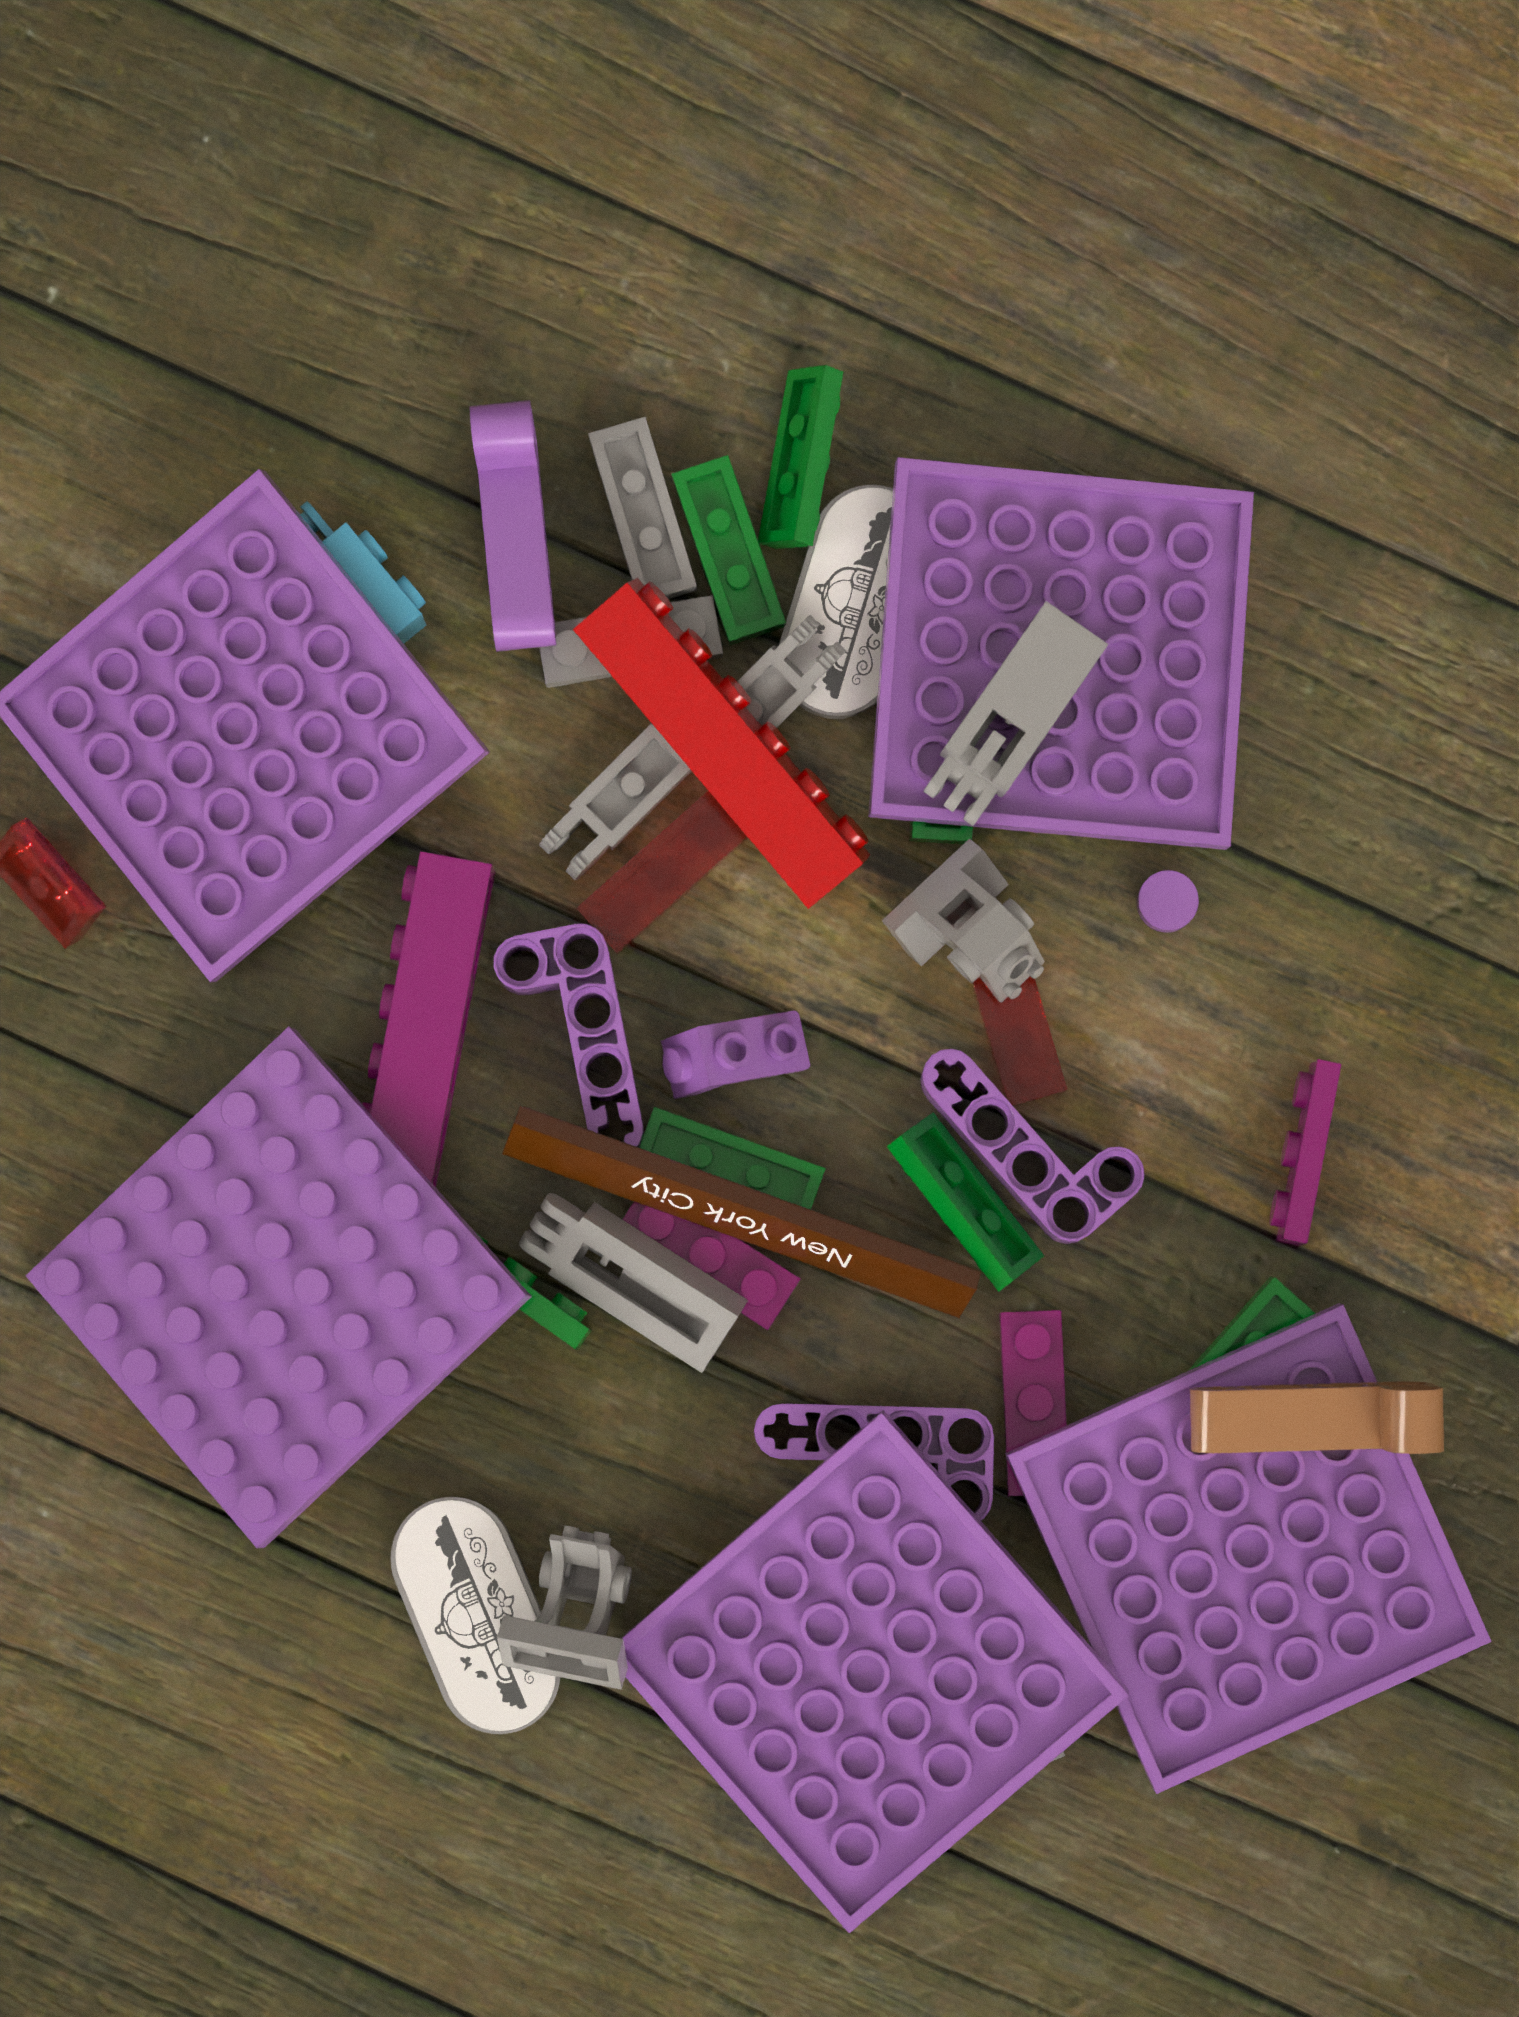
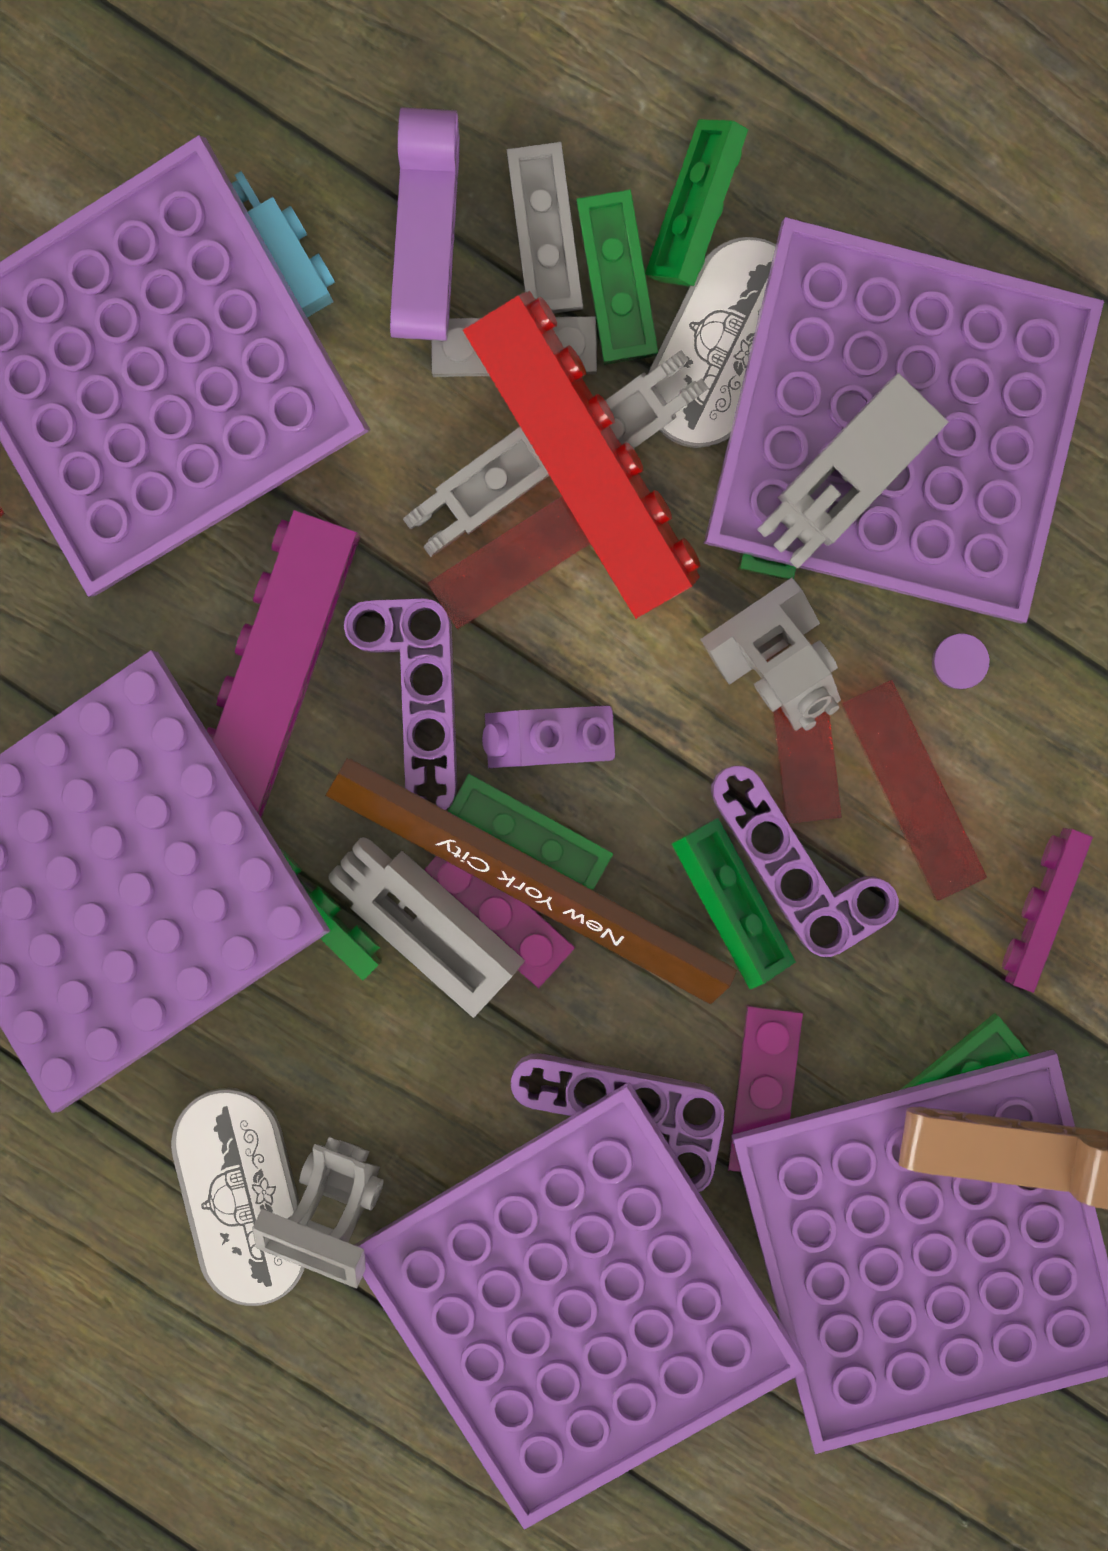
camera: 10 degrees right, 5 degrees up
none -> clear red plate [841,680,987,901]

